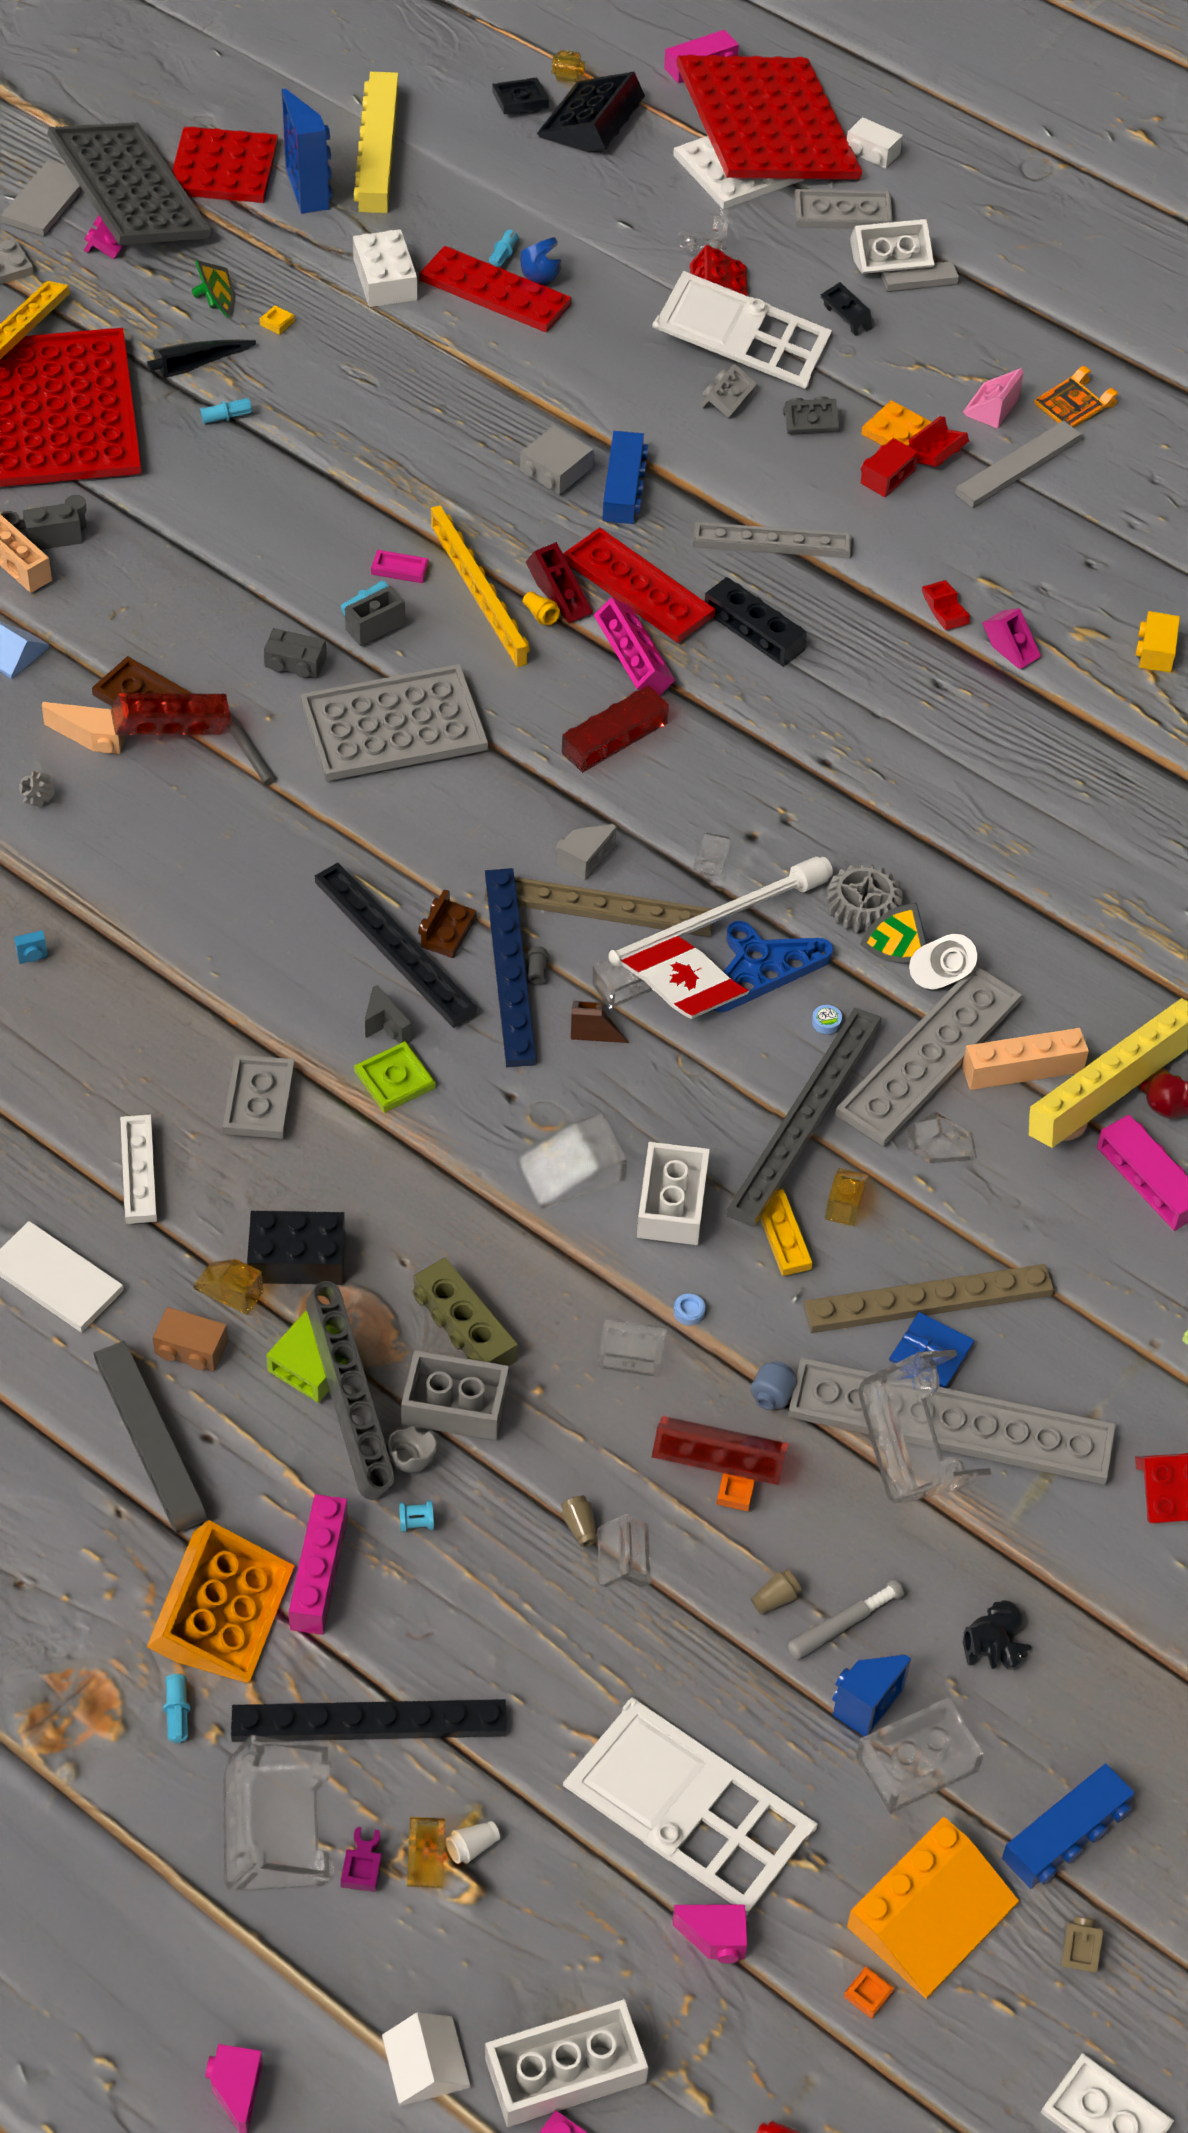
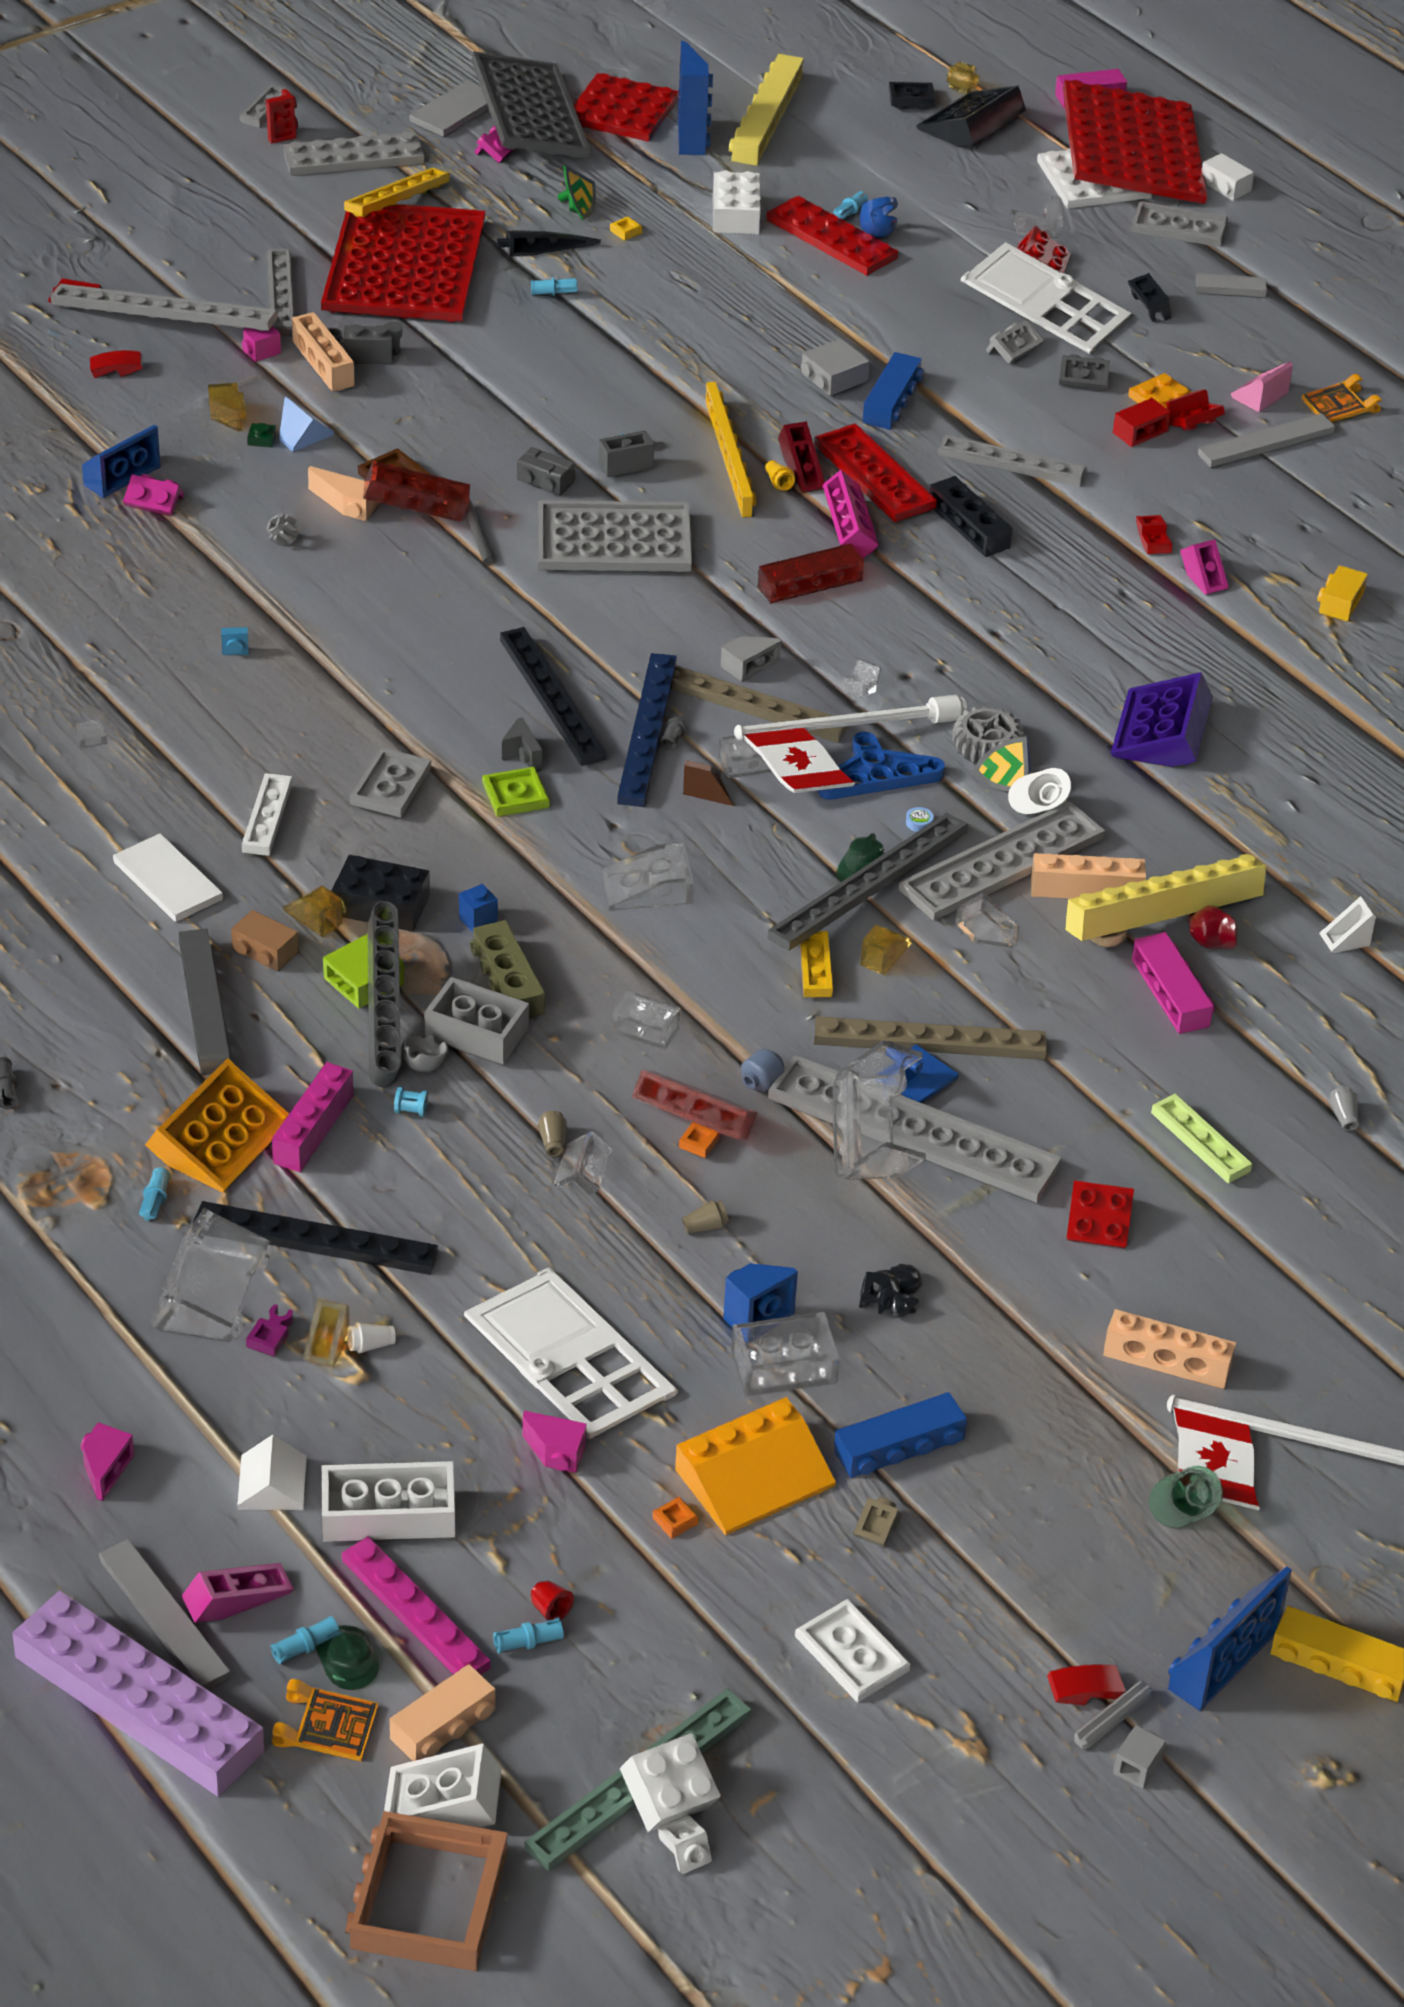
camera: 15 degrees right, 10 degrees down
dark pink tile [371,550,429,583] -> none
reddish brown bracket [418,889,476,958] -> none
white brick [637,1142,710,1245] -> none
light blue tile [673,1293,705,1326] -> none
light grey piece [788,1580,904,1659] -> none
white slope [850,219,934,274] -> none
none -> blue brick [459,883,498,933]
none -> clear green piece [836,833,885,882]
none -> dark purple slope [1111,672,1213,767]

